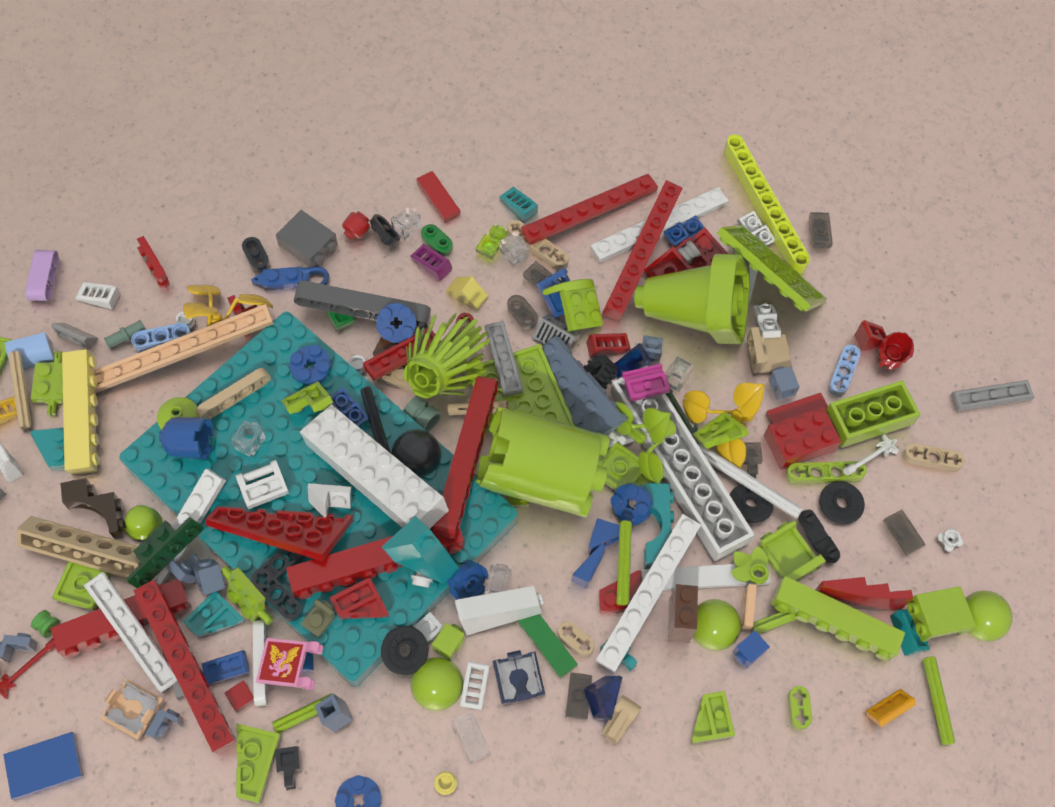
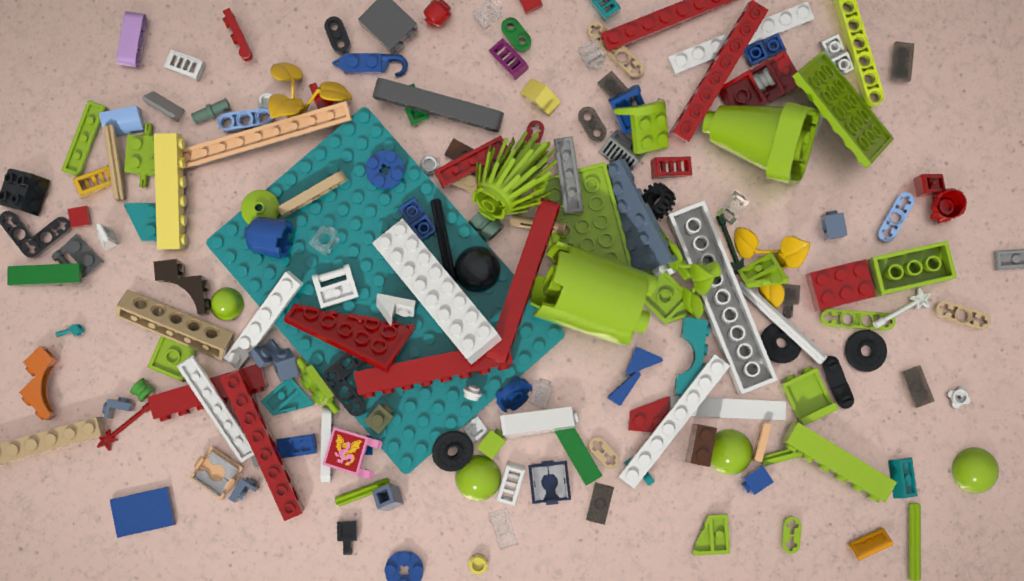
camera: 10 degrees right, 20 degrees up
dark green bracket [126,517,204,588] -> none
red tile [224,680,254,713] -> none
lime wing [236,723,281,804] -> none
lime plate [281,381,333,414] -> none
red wing [330,577,389,619] -> none
black plate [370,214,400,246] -> none
blue plate [376,303,416,343] -> none
teal wedge [382,516,459,584] -> none
clear neon green plate [475,225,507,259] -> none
clear blue slope [584,676,623,720] -> none
tan piece [601,695,642,744] -> none
blue plate [610,482,653,525] -> none
clear blue slope [614,343,650,379] -> none
lime axle [617,520,632,606] -> none
dark pink plate [622,363,670,402] -> none
sand blue bracket [640,335,663,363] -> none
lime plate [731,546,769,585] -> none
tan bracket [747,327,792,373] -> none
white slope [753,303,781,338] -> none
red tile [766,392,828,424] -> none
red slope [815,577,913,611] -> none
lime panel [907,586,977,642] -> none

